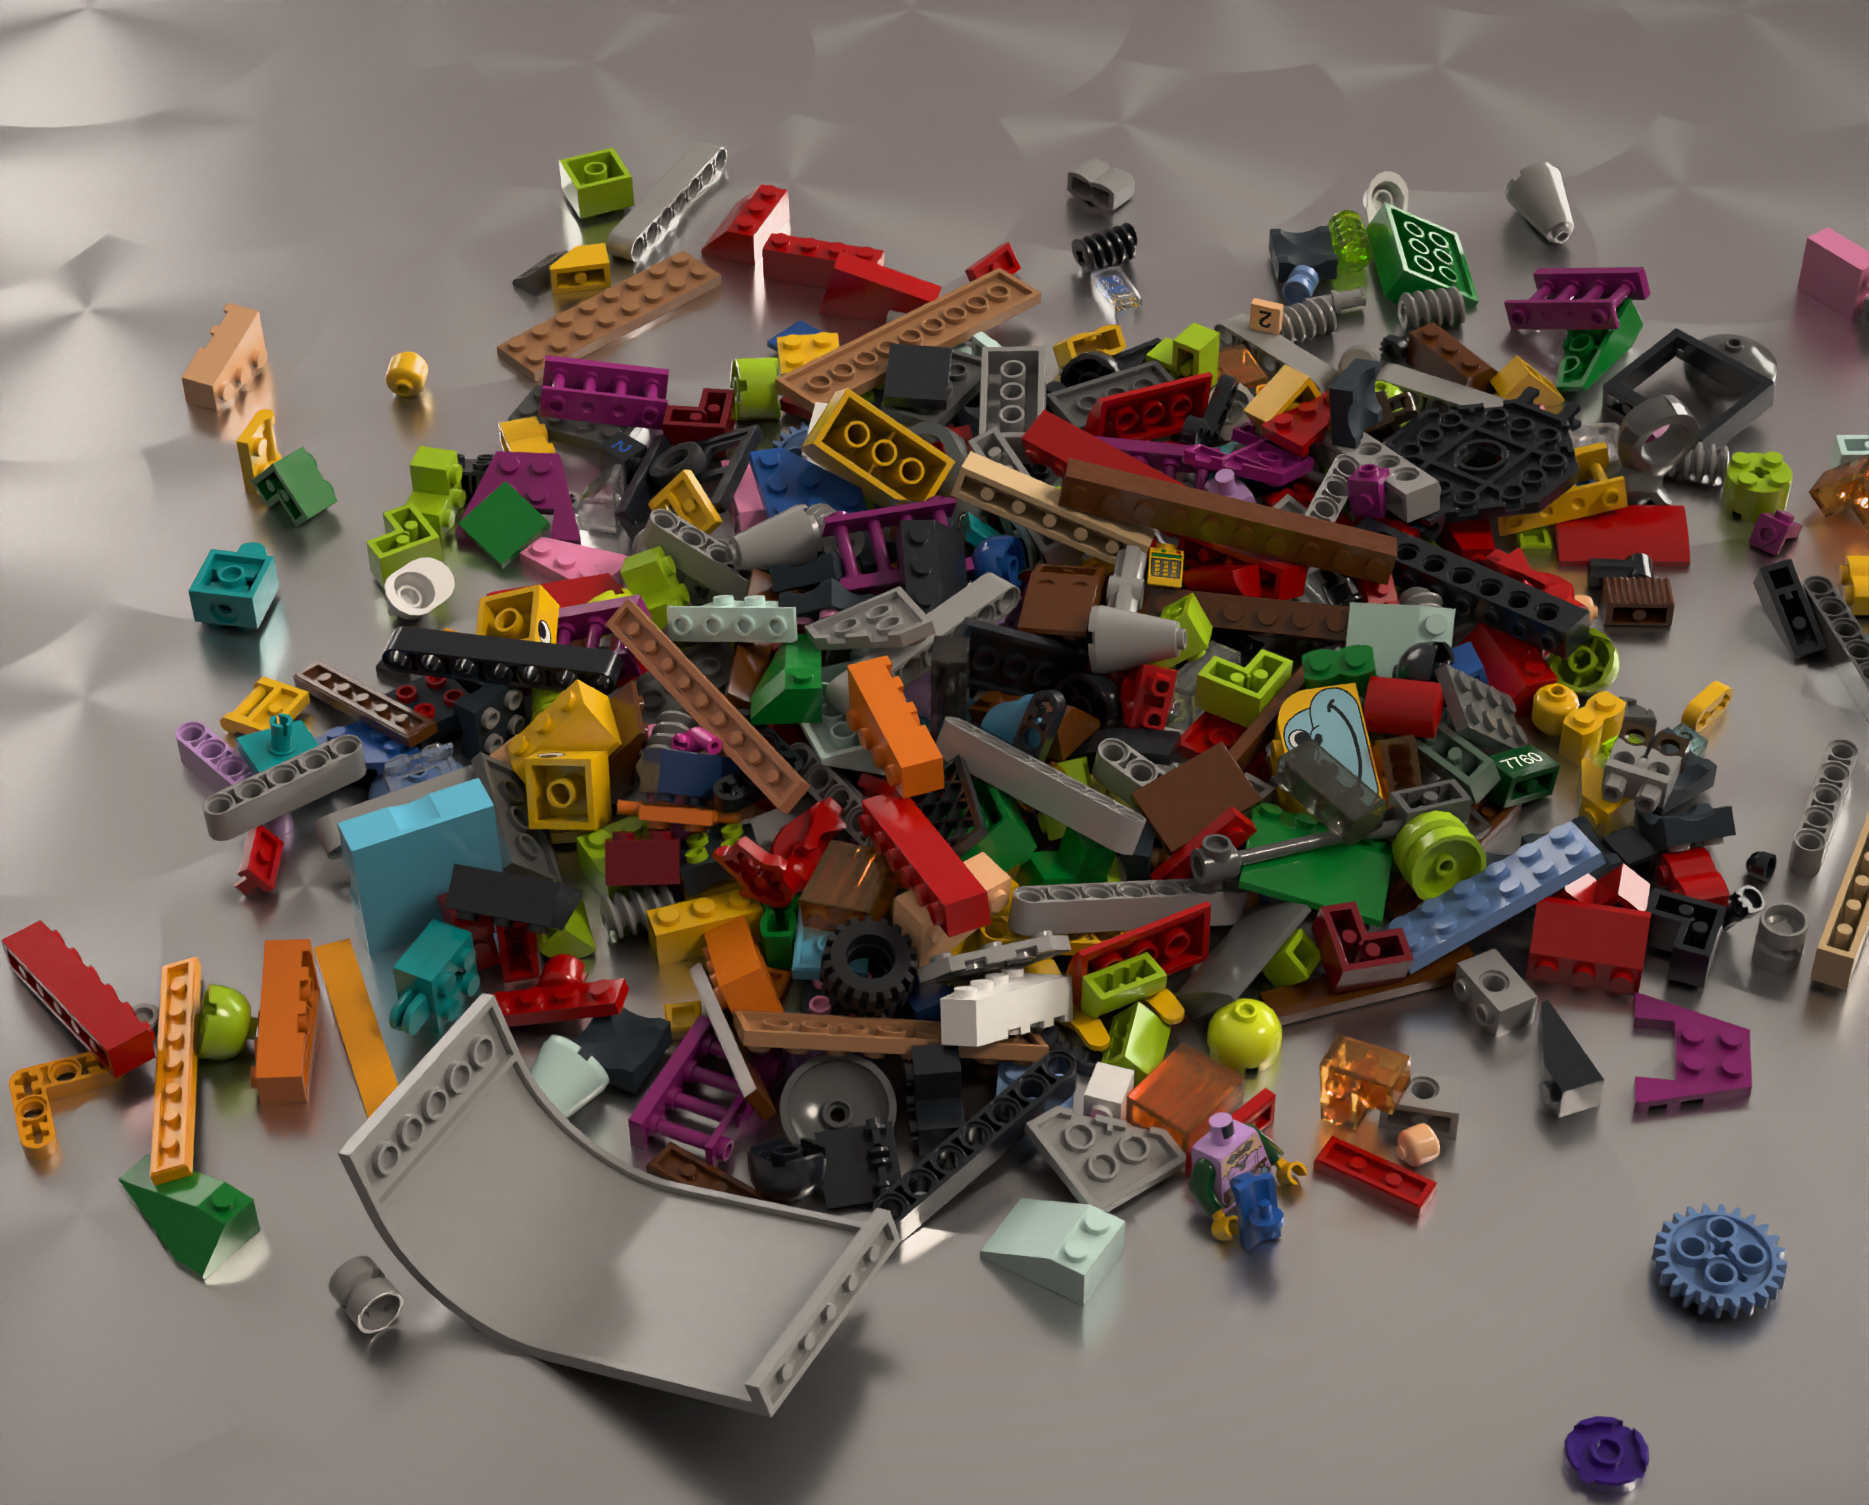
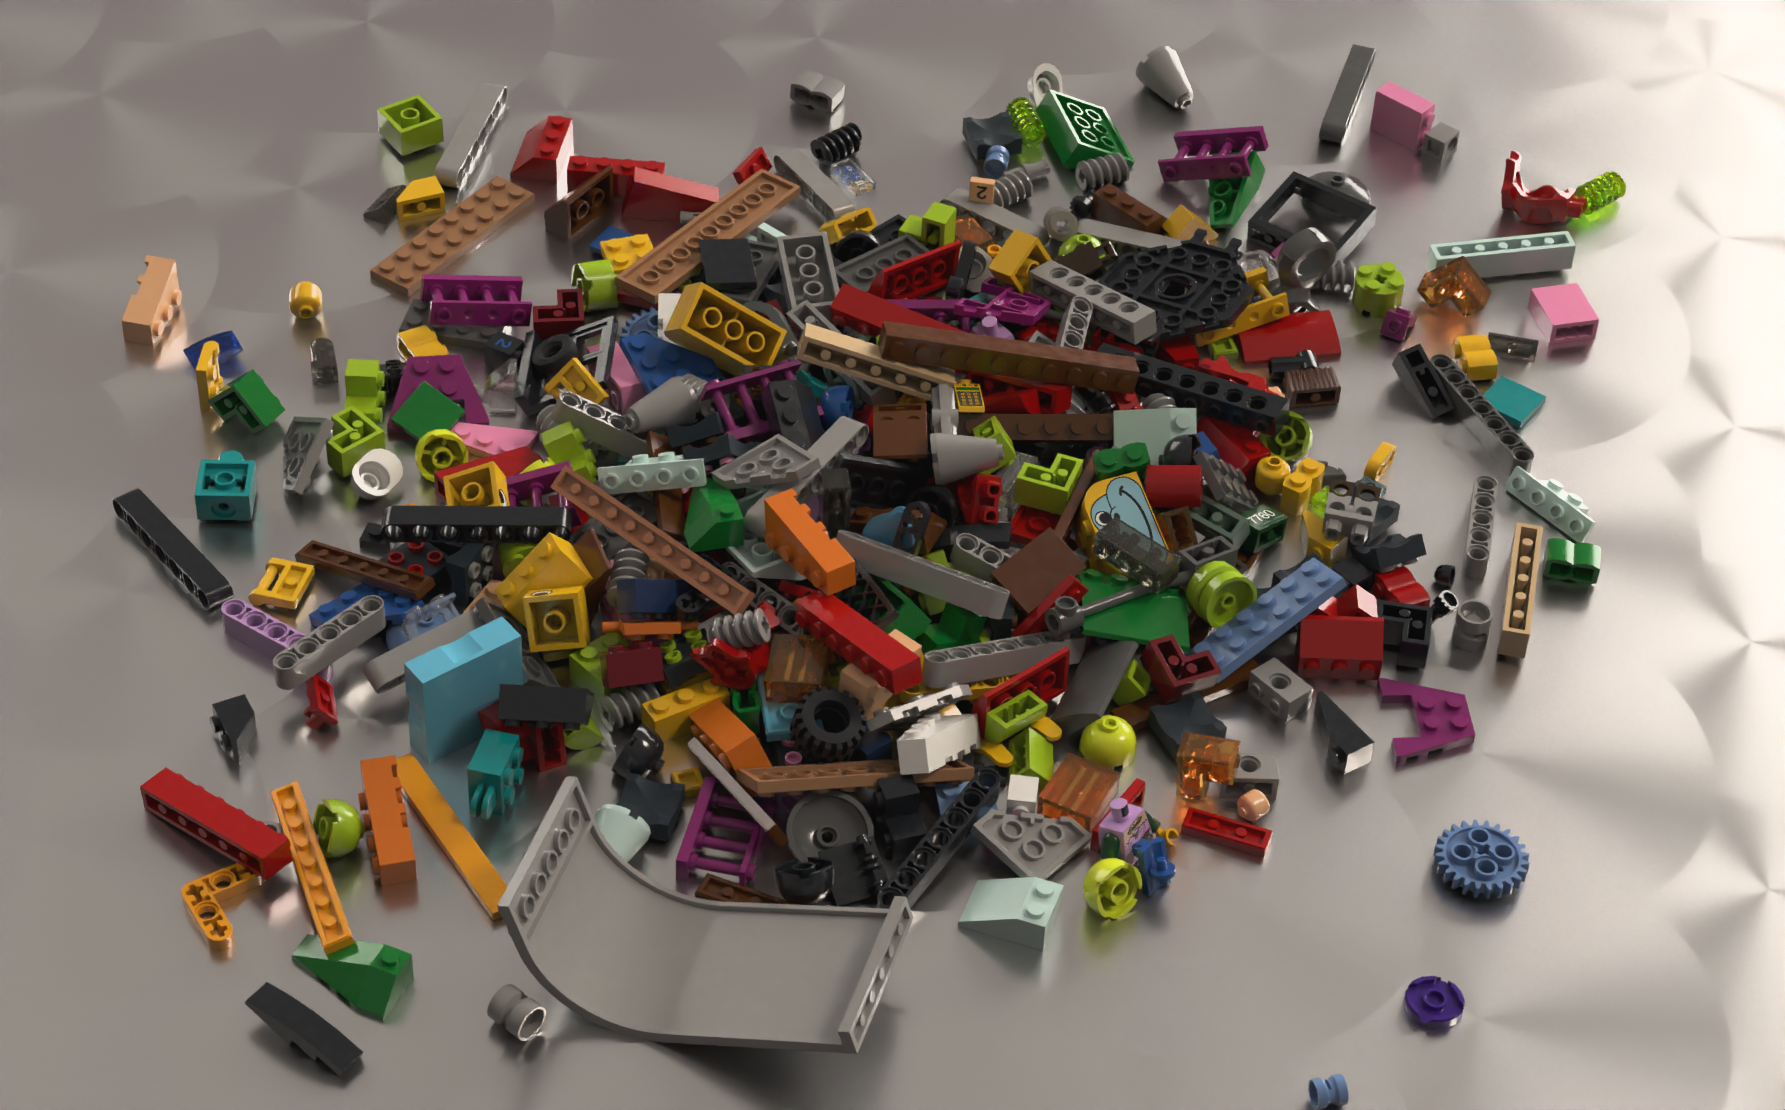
camera: 15 degrees left, 0 degrees up
teal tile [236,713,319,775] -> none
red plate [490,954,629,1027] -> none
dark pink arm [671,727,723,755] -> none
red wing [1261,390,1331,458] -> none
black brick [1326,358,1383,449] -> none
magenta bracket [1347,464,1390,518] -> none
none -> black beam [112,488,234,610]
none -> clear blue slope [183,330,244,370]
none -> black slope [210,694,257,761]
none -> black slope [245,982,363,1077]
none -> light grey plate [283,416,334,495]
none -> clear smoke leg [310,338,339,386]
none -> neon yellow cylinder [414,429,469,483]
none -> reddish brown slope [544,166,614,242]
none -> black cylinder [611,723,665,779]
none -> light grey piece [707,608,771,653]
none -> light grey beam [773,148,856,222]
none -> neon yellow cylinder [1082,858,1142,919]
none -> black brick [1148,691,1227,760]
none -> dark grey beam [1319,44,1376,144]

